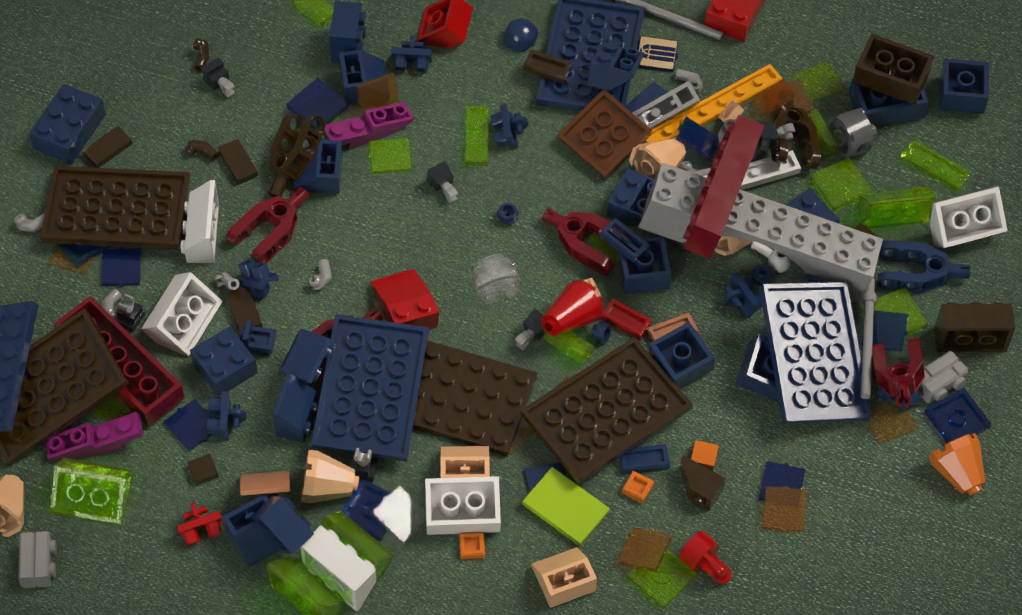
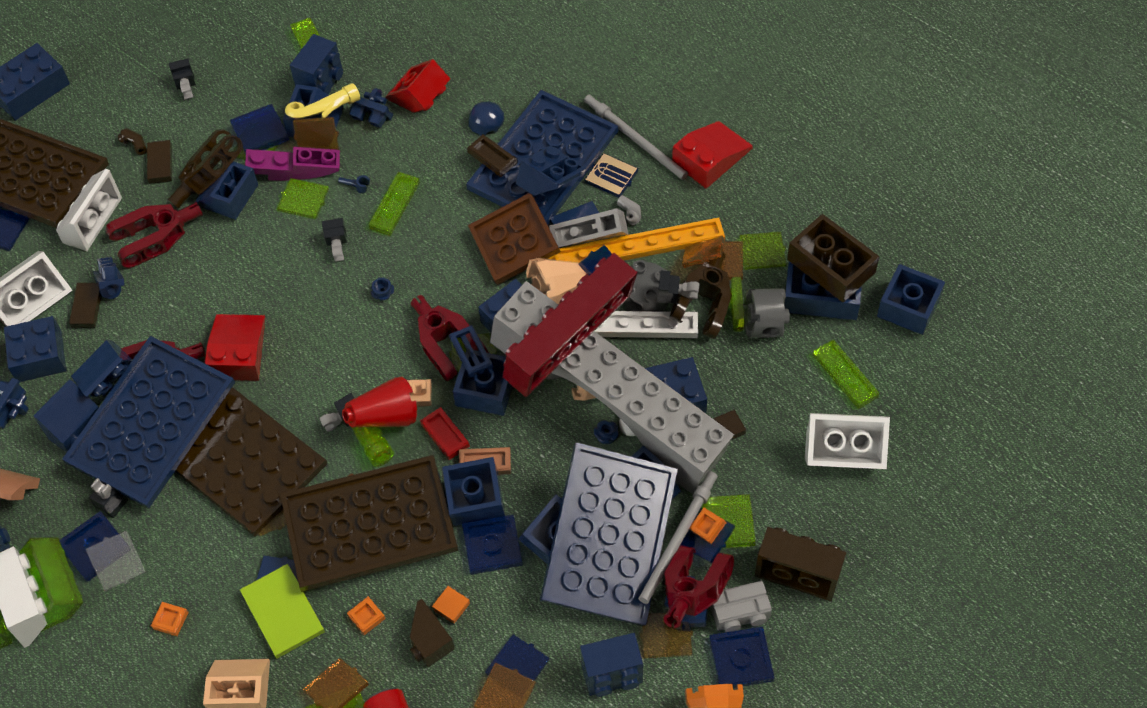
camera: 25 degrees right, 0 degrees up
dark brown tile [82,126,133,168] -> none
dark brown arm [193,38,209,72] -> none
light grey arm [215,272,239,291] -> none
dark blue bracket [240,319,277,354] -> none
light nougat cone [301,450,359,503] -> none
light grey arm [309,259,332,290] -> none
white slope [425,476,501,535] -> none
light nougat slope [441,446,490,478] -> none
clear brick [469,253,522,305] -> none
dark blue hips [490,104,529,150] -> none
dark blue plate [591,321,611,344] -> none
dark blue tile [619,444,670,475] -> none
light nougat tile [718,100,744,122] -> none
dark blue hips [724,272,762,319] -> none
clear neon green tile [810,158,873,212] -> none
clear neon green slope [857,187,936,228] -> none
dark blue piece [877,240,971,293] -> none
none -> light yellow plant [285,83,360,119]
none -> dark blue hand [338,175,370,193]
none -> clear blue tile [462,514,523,575]
none -> dark blue brick [580,632,643,697]
none -> orange tile [689,507,727,545]

